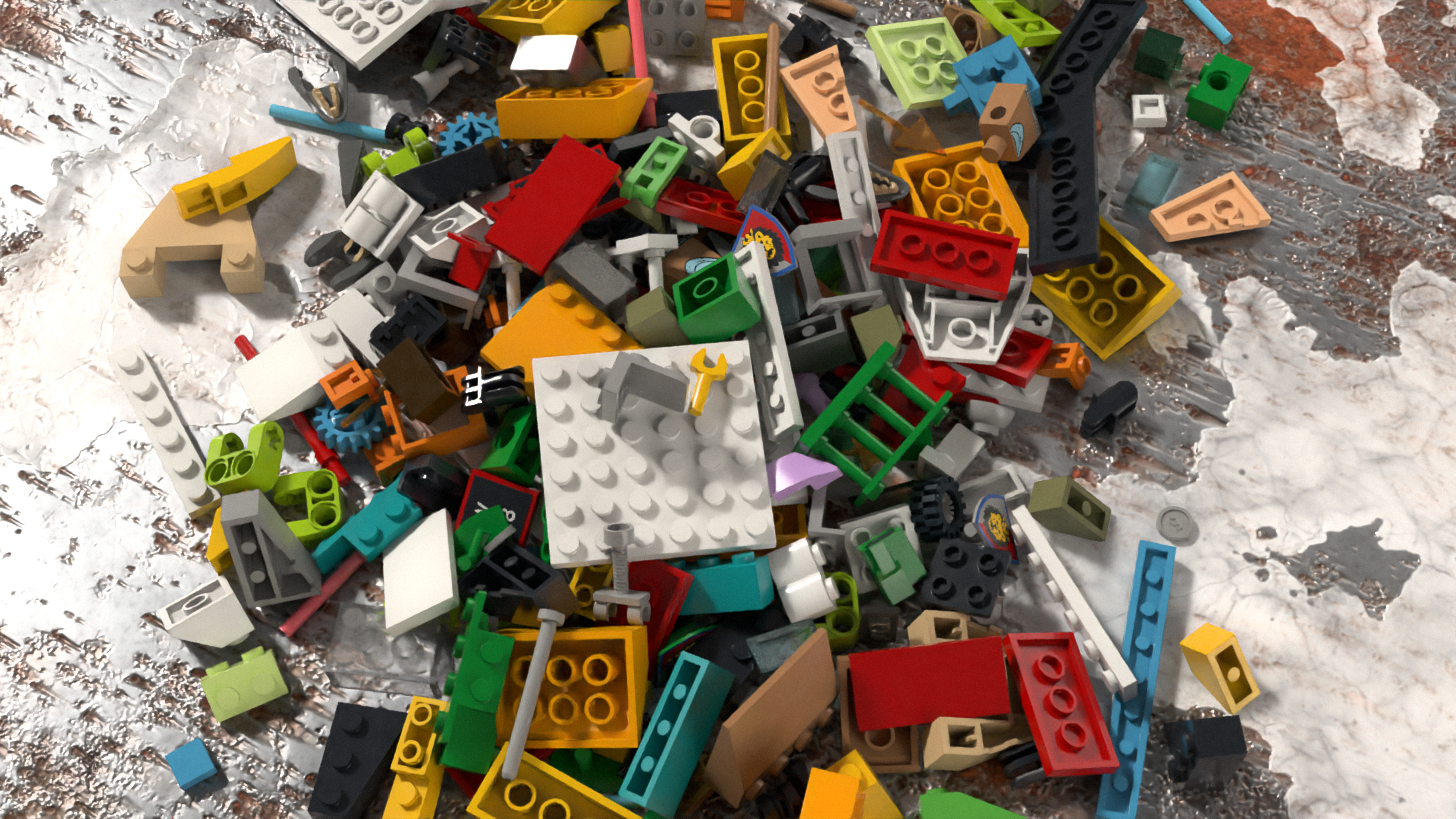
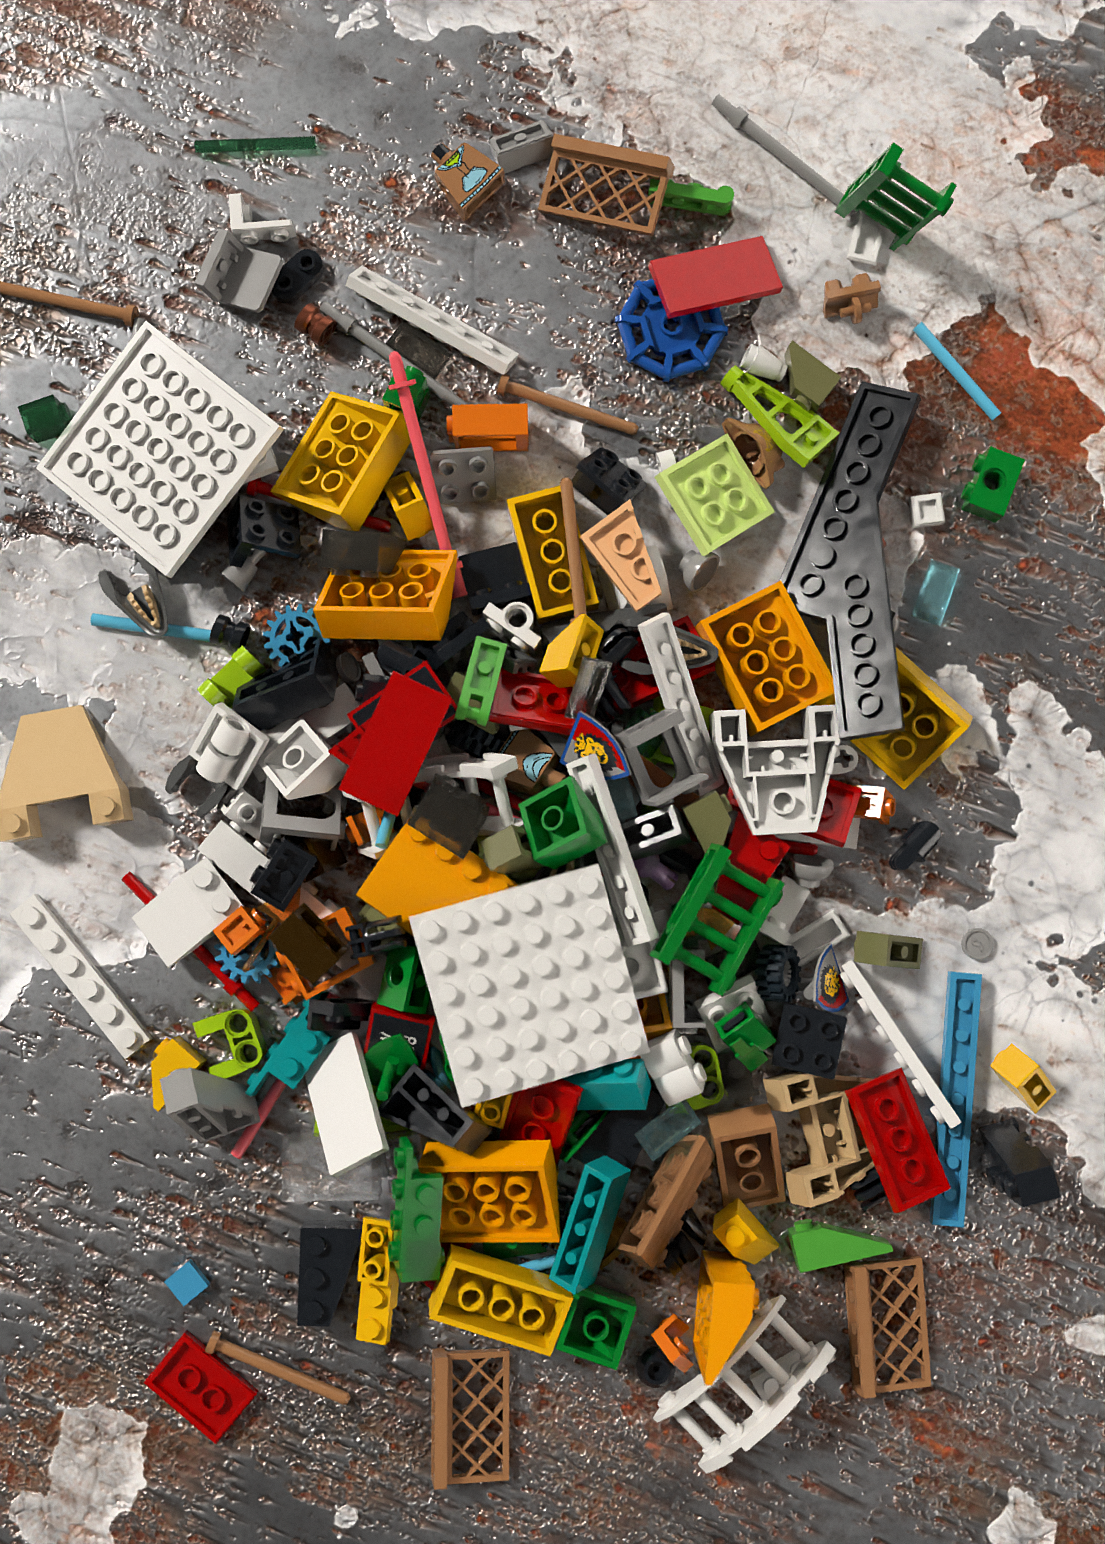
camera: 15 degrees left, 25 degrees up
white slope [158,574,255,648] -> none
yellow slope [171,136,298,220] -> none
yellowish green bracket [200,646,289,723] -> none
lime piece [204,420,284,495] -> none
dark grey slope [337,140,368,209] -> none
red bracket [447,231,496,291] -> none
light grey piece [483,524,516,554] -> none
light grey bar [501,609,565,781] -> none
light grey bar [593,523,651,626] -> none
light grey bracket [597,351,690,424] -> none
yellow bar [687,348,728,416] -> none
lavender slope [766,452,843,502] -> none
red tile [848,635,1011,732] -> none
clear orange piece [858,99,947,157] -> none
red plate [869,209,1020,301] -> none
dark azure hinge [942,34,1042,120] -> none
medium nougat torso [978,83,1041,163] -> none
clear green brick [1133,27,1186,82] -> none
light nougat wing [1149,171,1272,242] -> none

